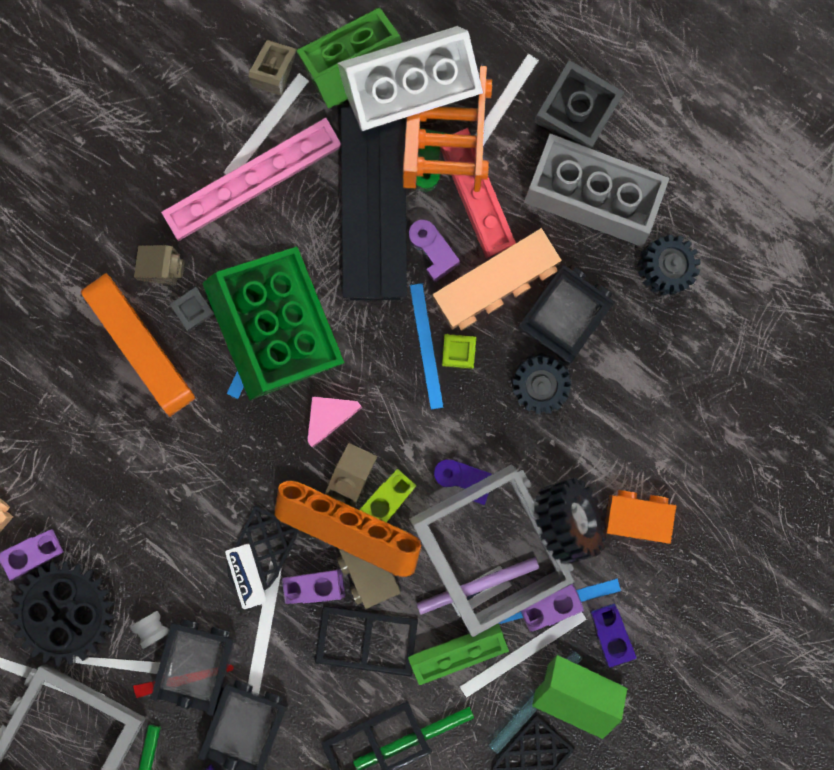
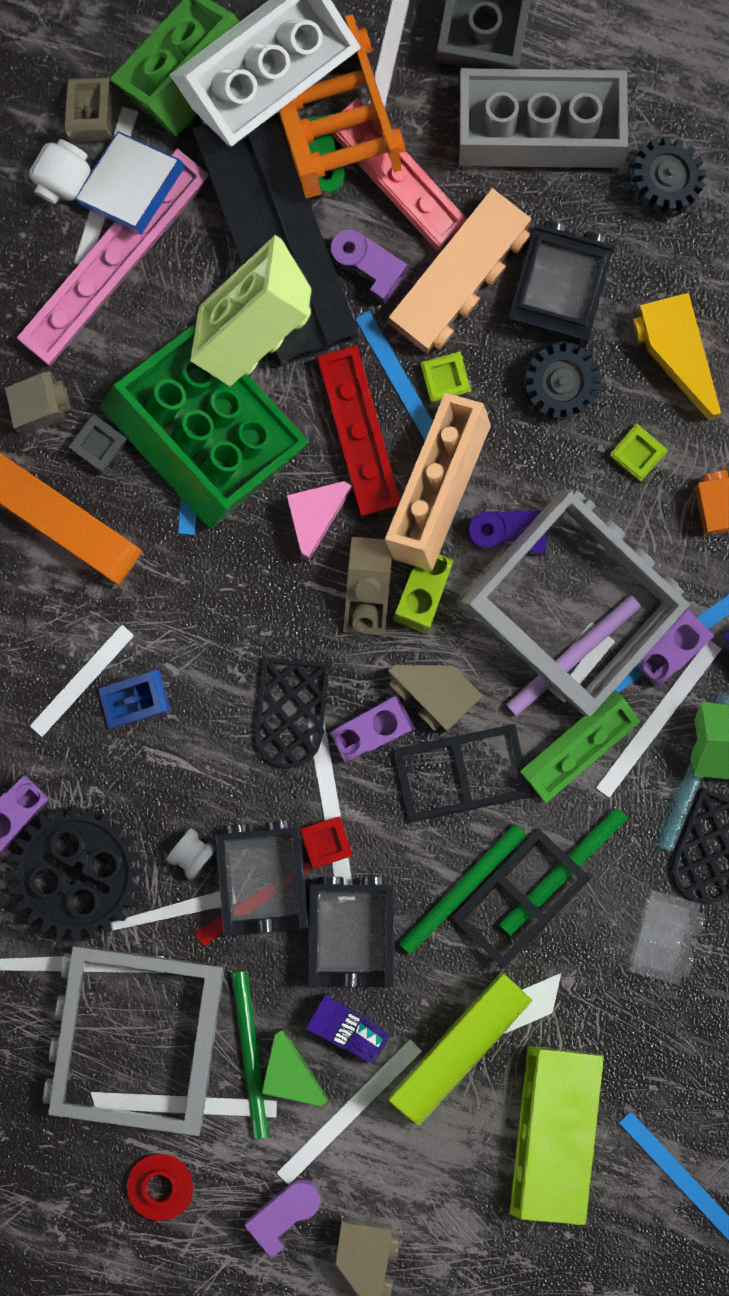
camera: 20 degrees left, 0 degrees up
white sticker [225,544,267,609] -> none
orange beam [274,481,421,577] -> none
black wheel [534,478,606,564] -> none
none -> white head [29,139,91,204]
none -> white sticker [31,625,133,736]
none -> white tile [74,131,185,235]
none -> blue slope [98,670,171,729]
none -> yellowish green slope [191,235,311,386]
none -> red plate [300,816,353,869]
none -> red plate [317,345,400,517]
none -> light nougat brick [385,393,491,571]
none -> green piece [399,823,526,955]
none -> lime tile [609,423,668,483]
none -> yellow slope [633,293,721,420]

